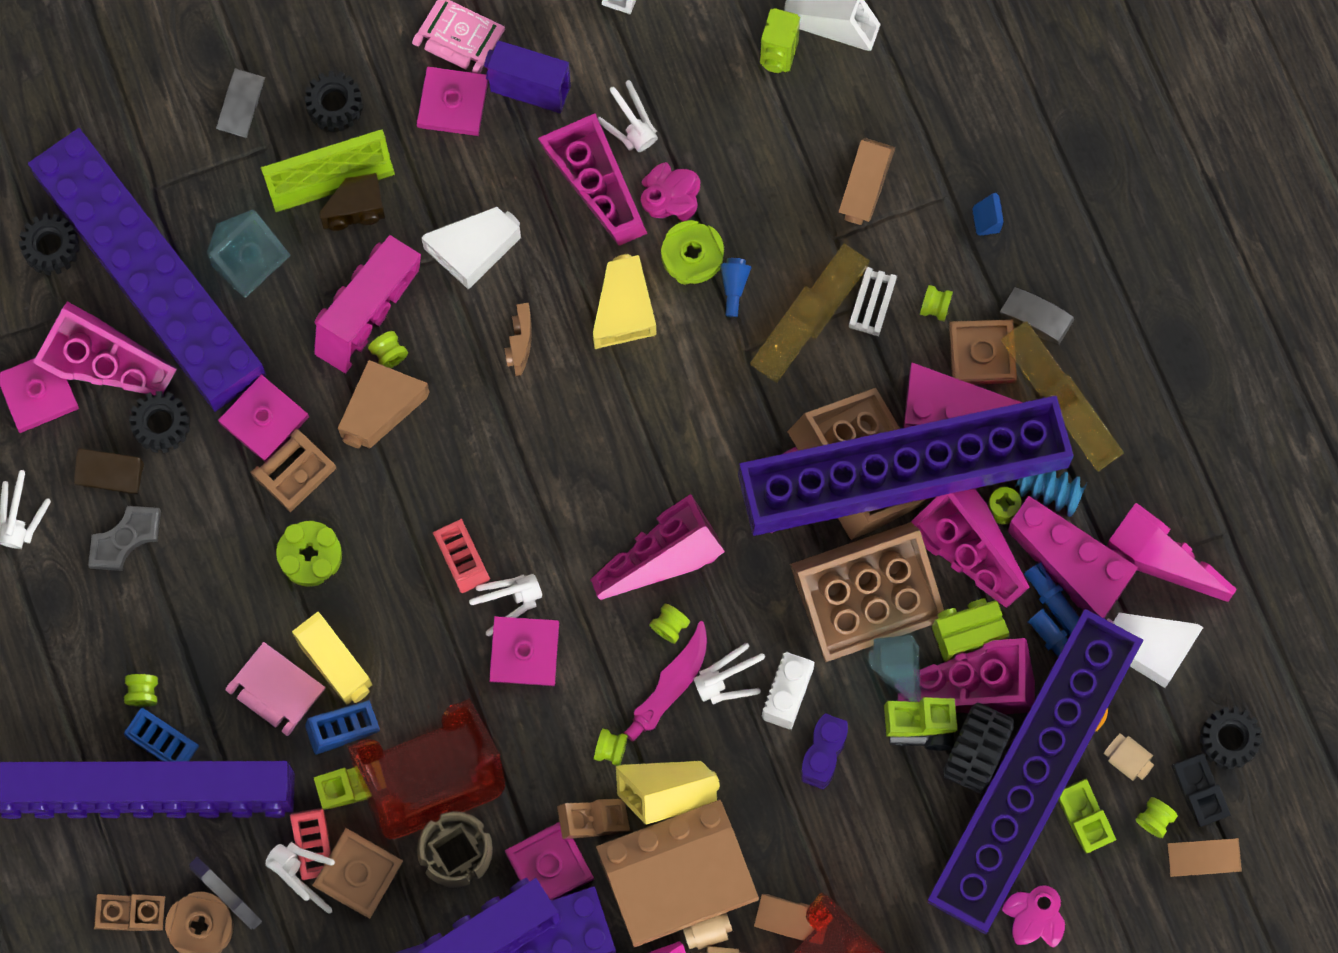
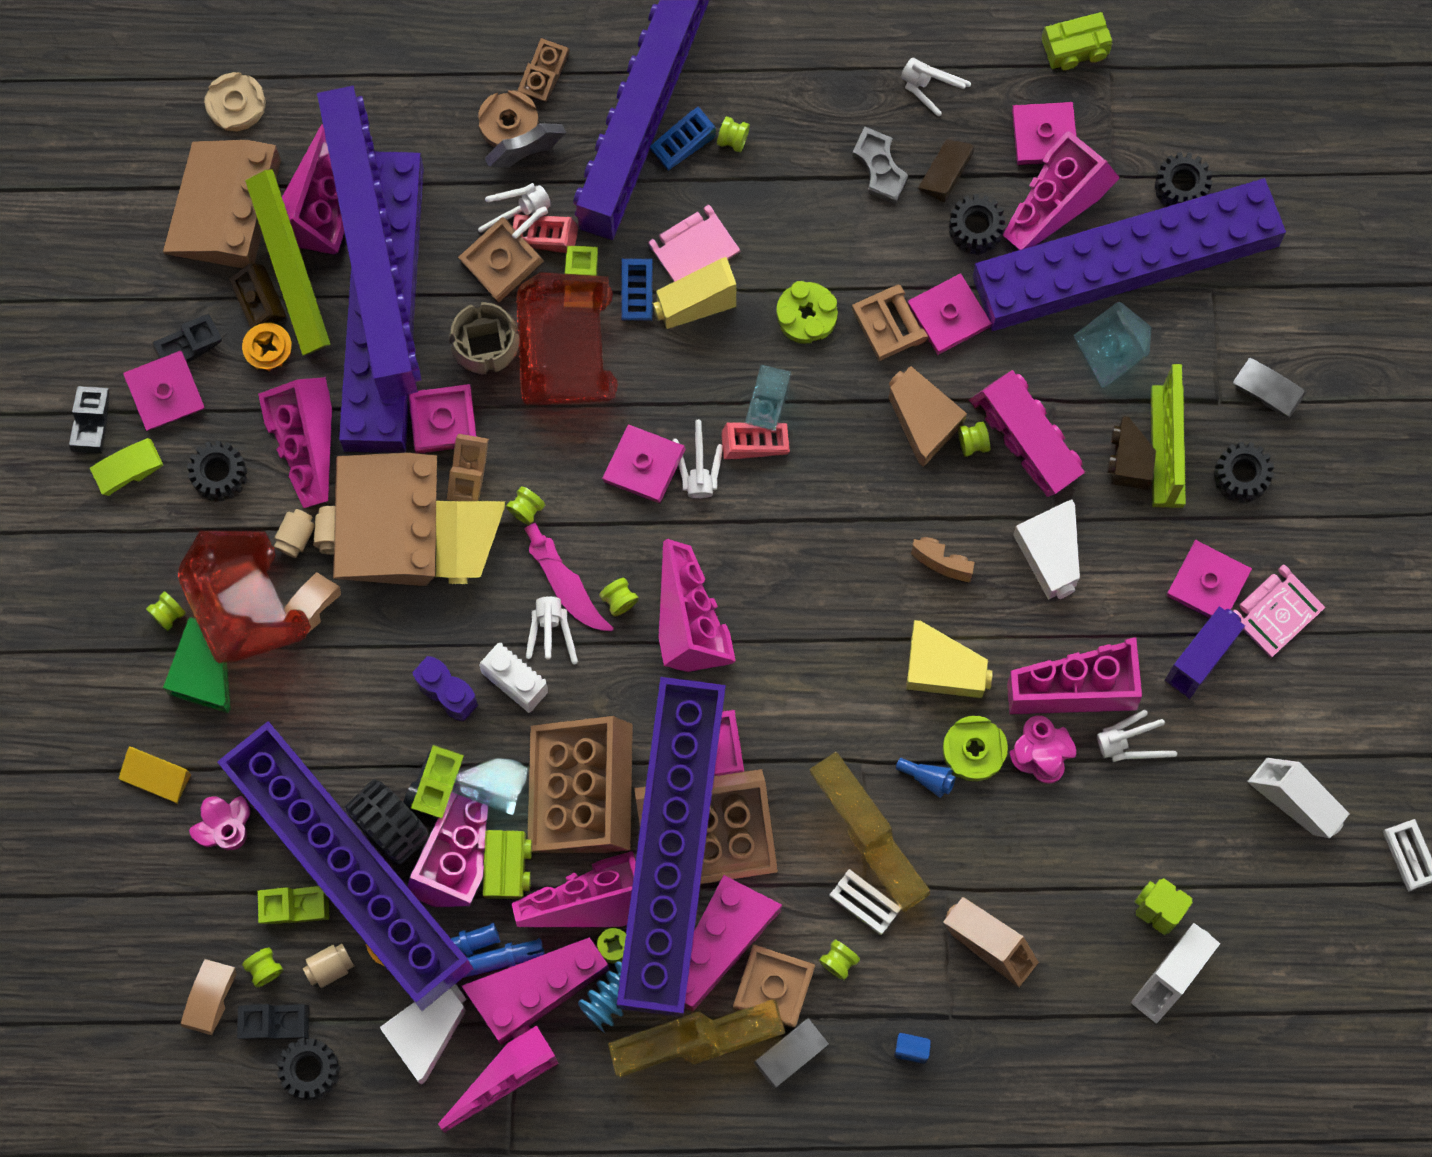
camera: 110 degrees right, 0 degrees up
none -> clear light blue slope [745,365,791,431]

